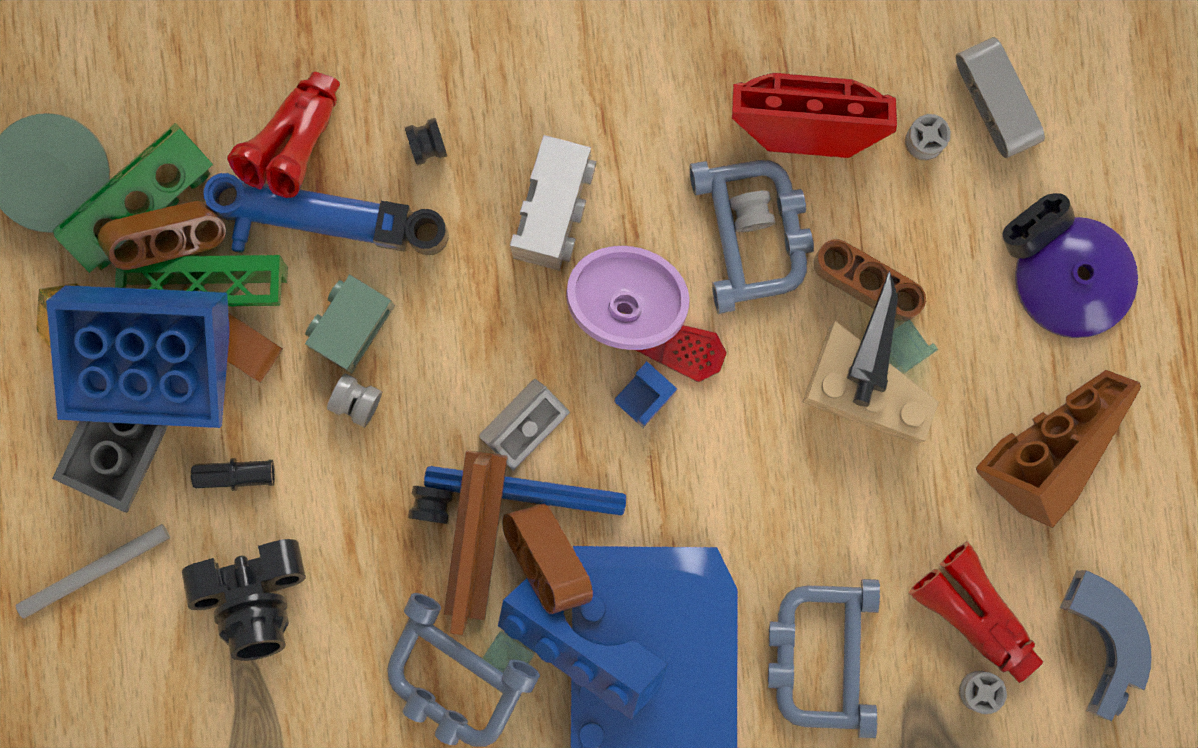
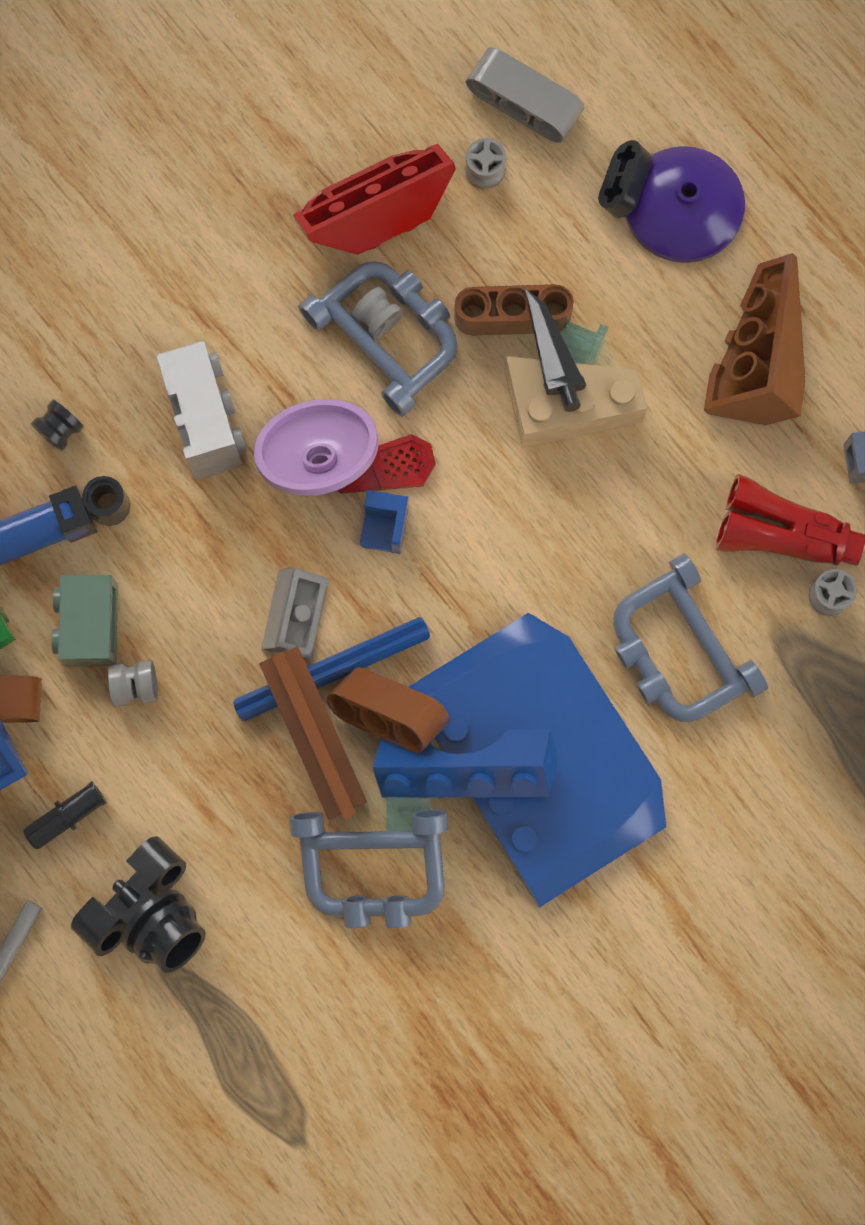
camera: 30 degrees left, 5 degrees down
black wheel [408,486,453,524] -> none

